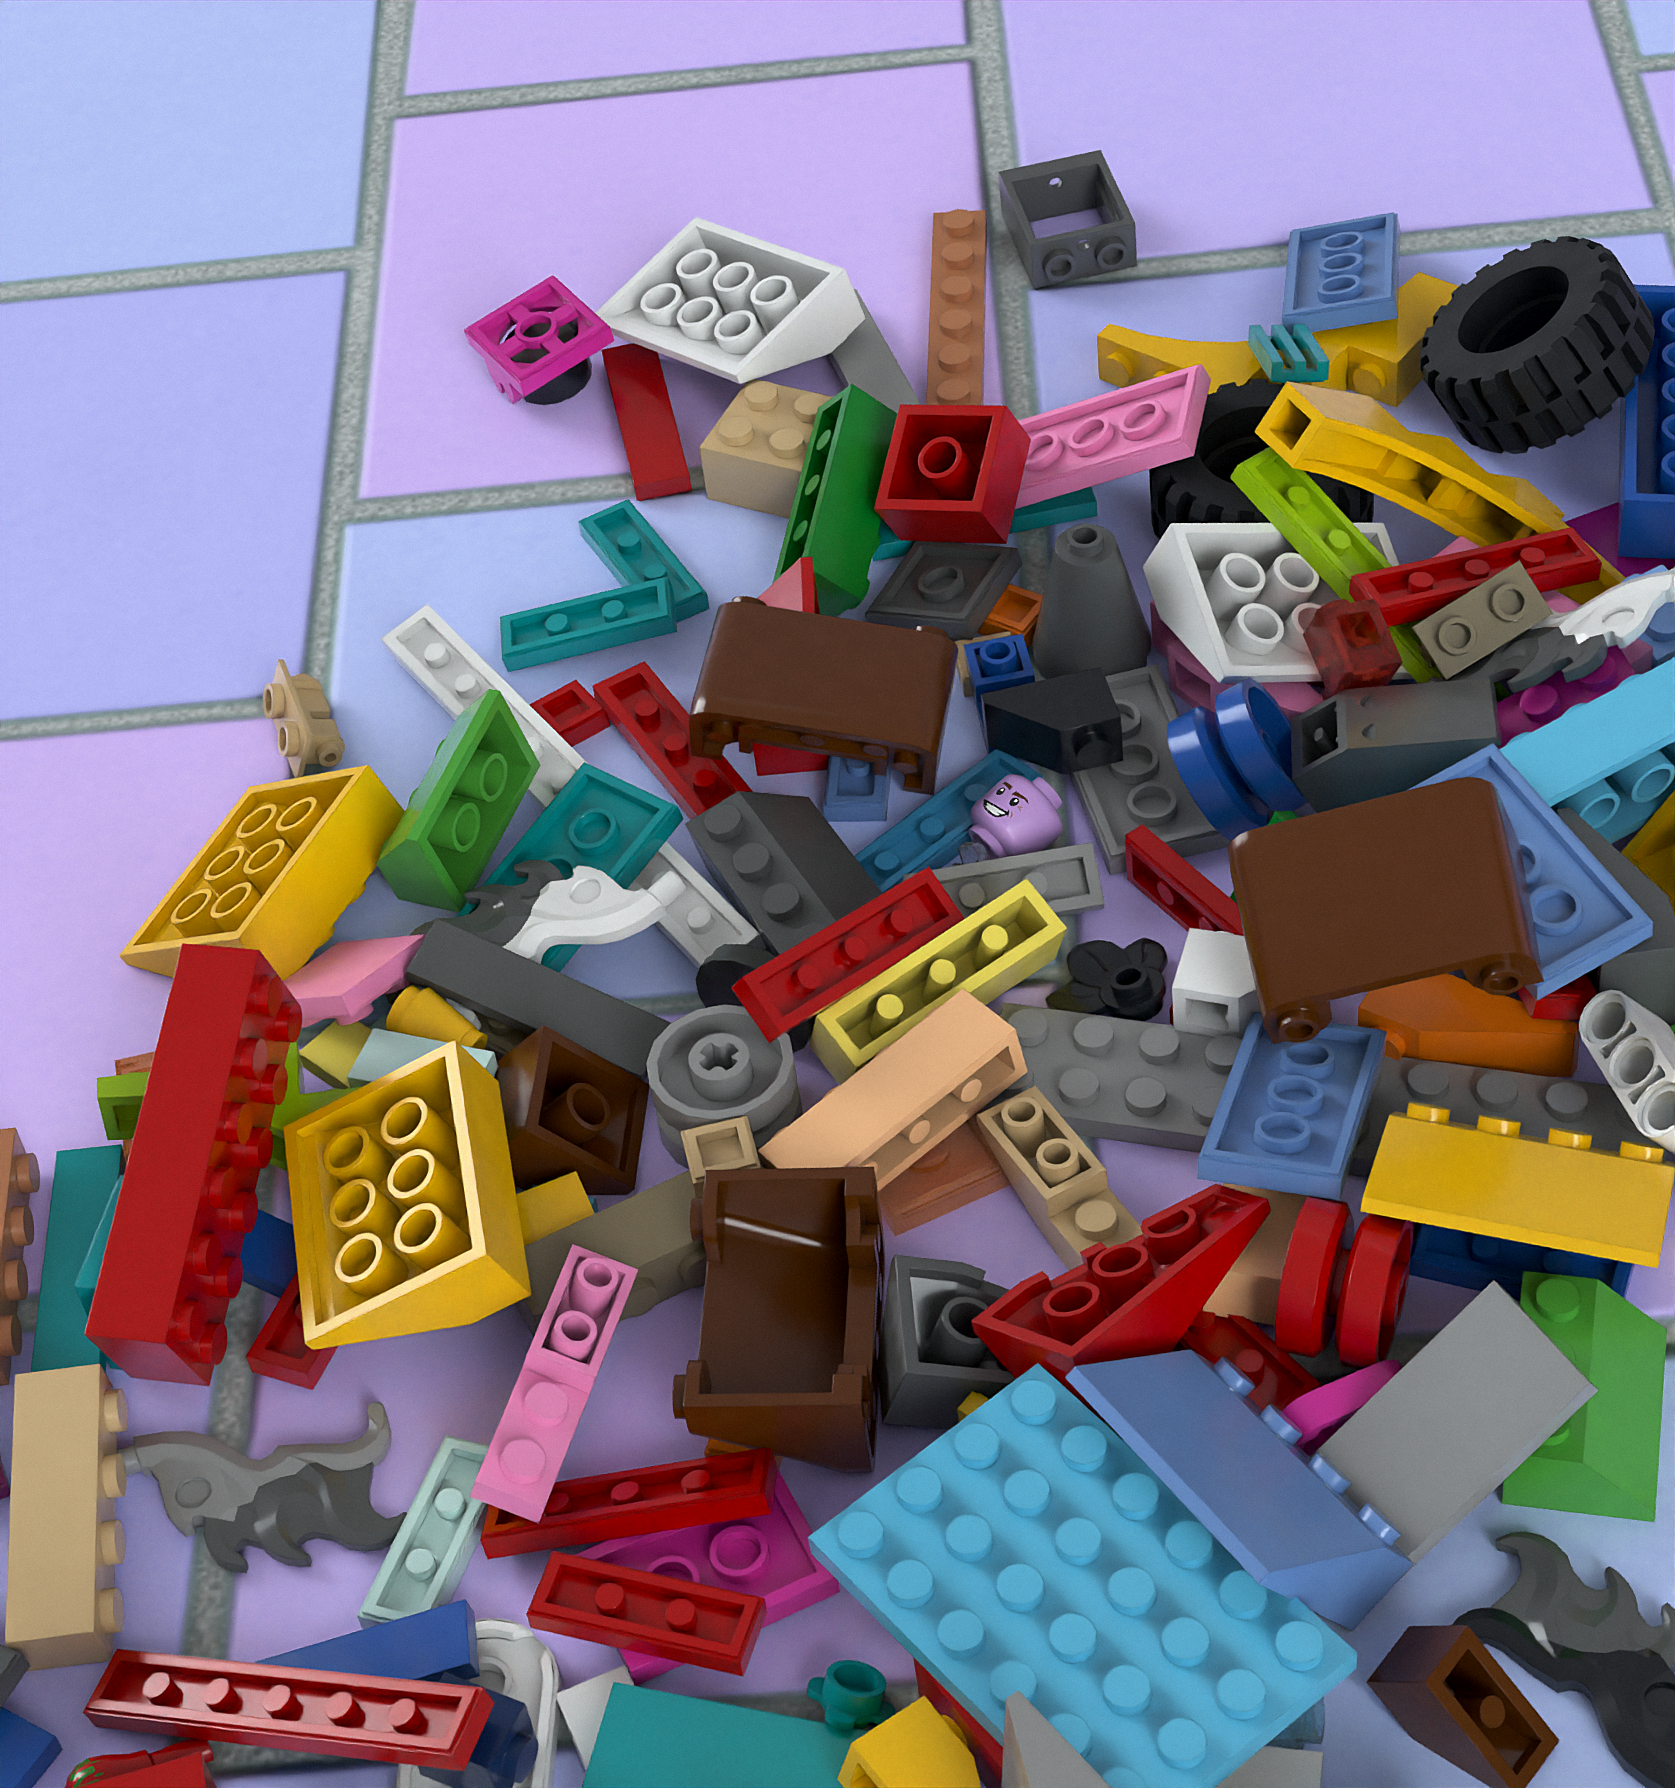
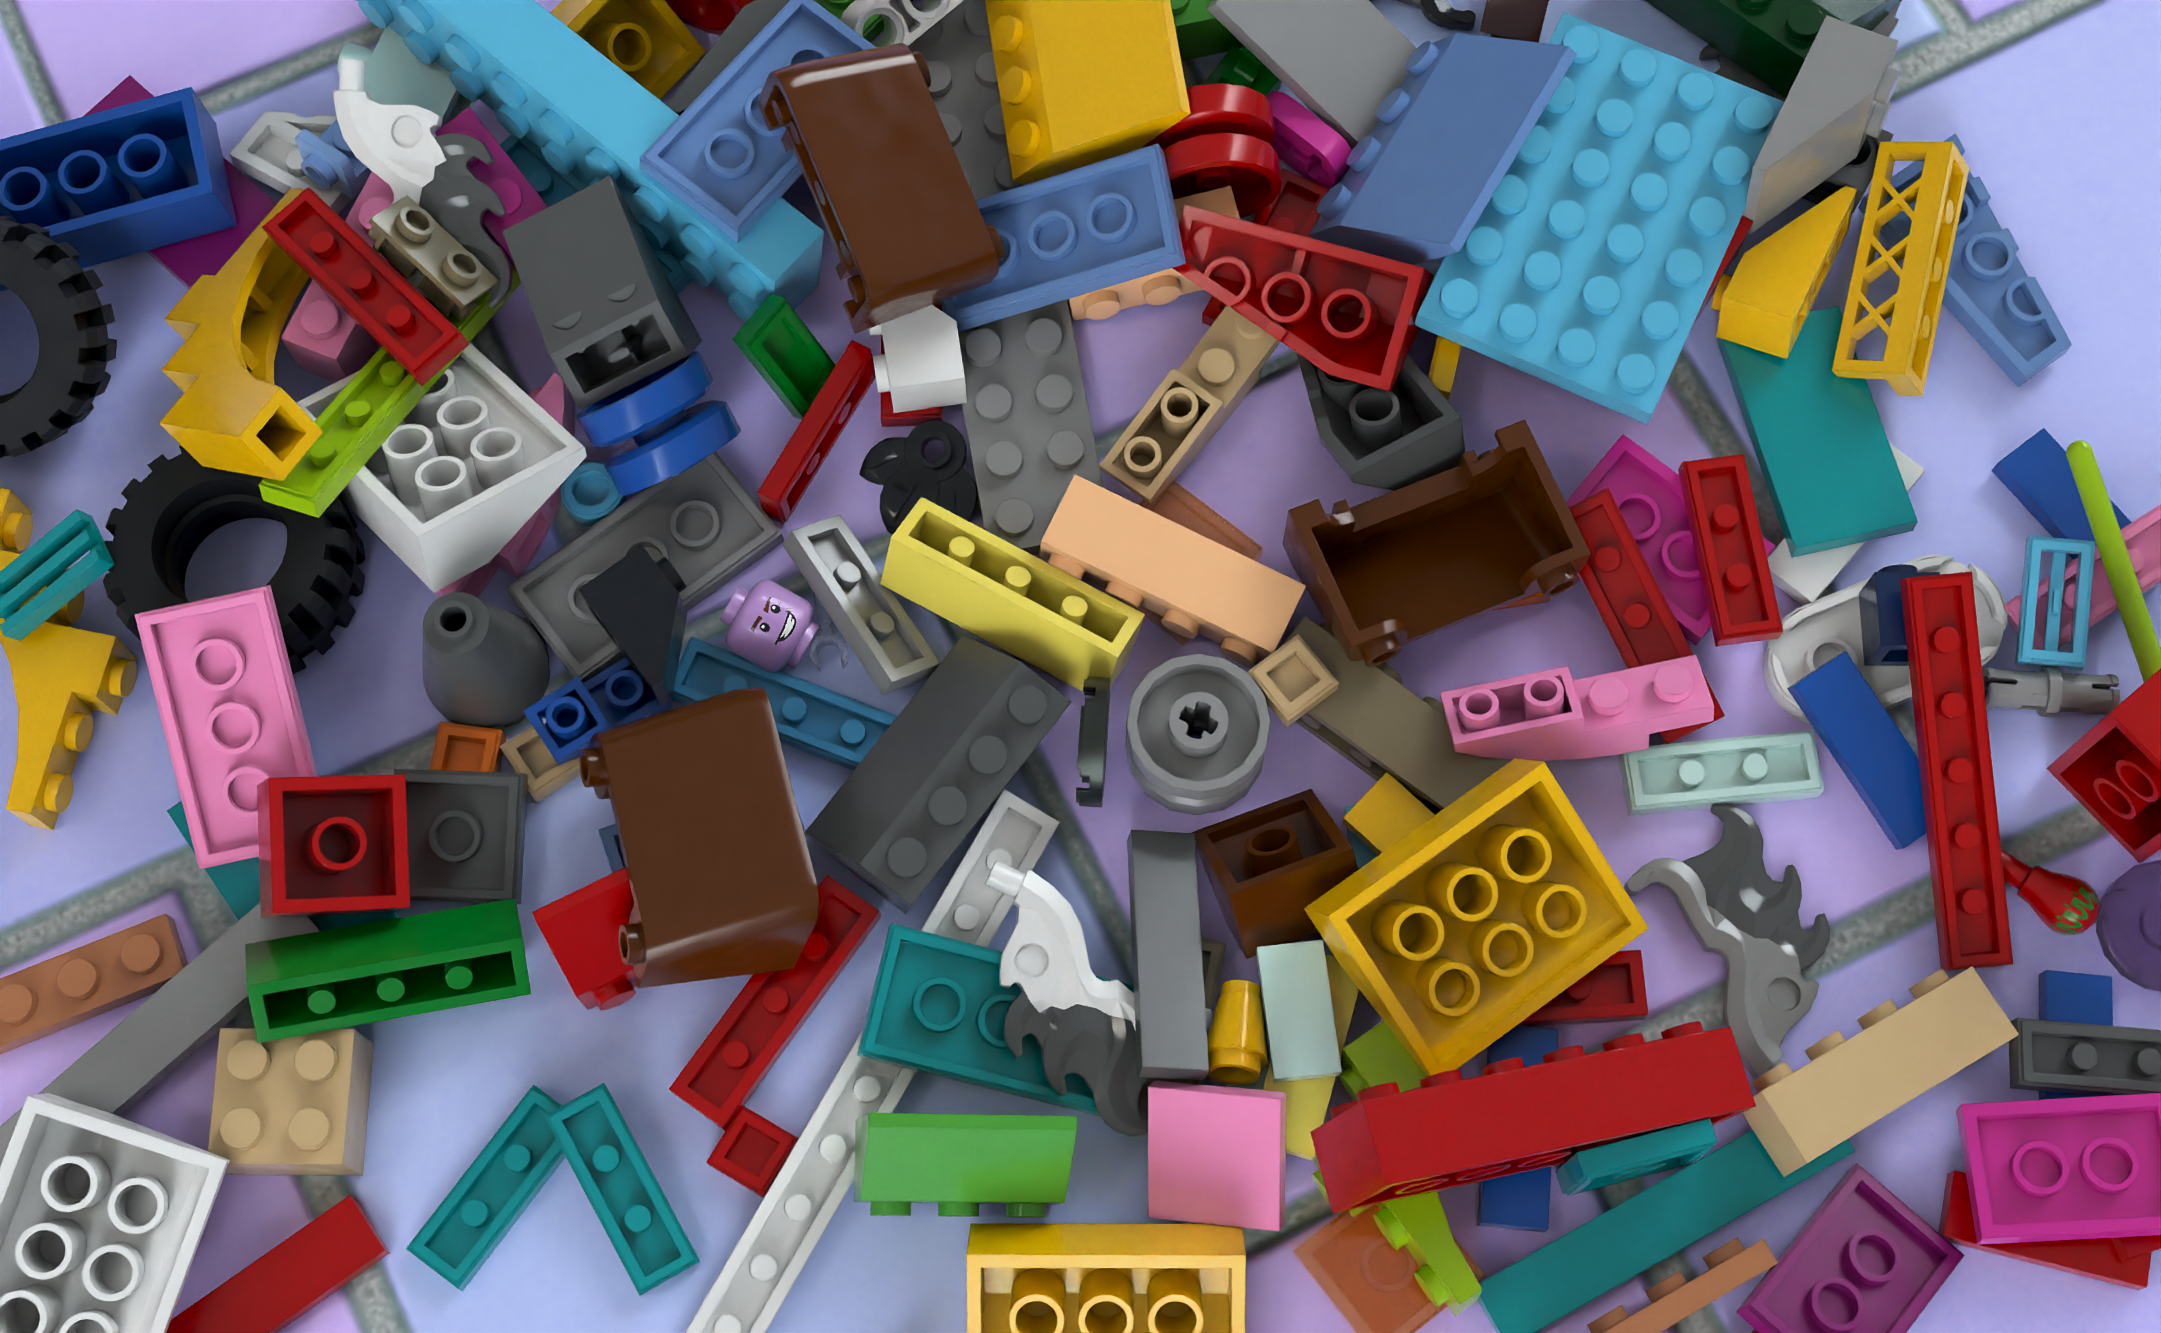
camera: 120 degrees left, 25 degrees up
red plate [731,866,965,1043] -> none
teal plate [806,1660,896,1730] -> none
clear red brick [1303,599,1403,701] -> none

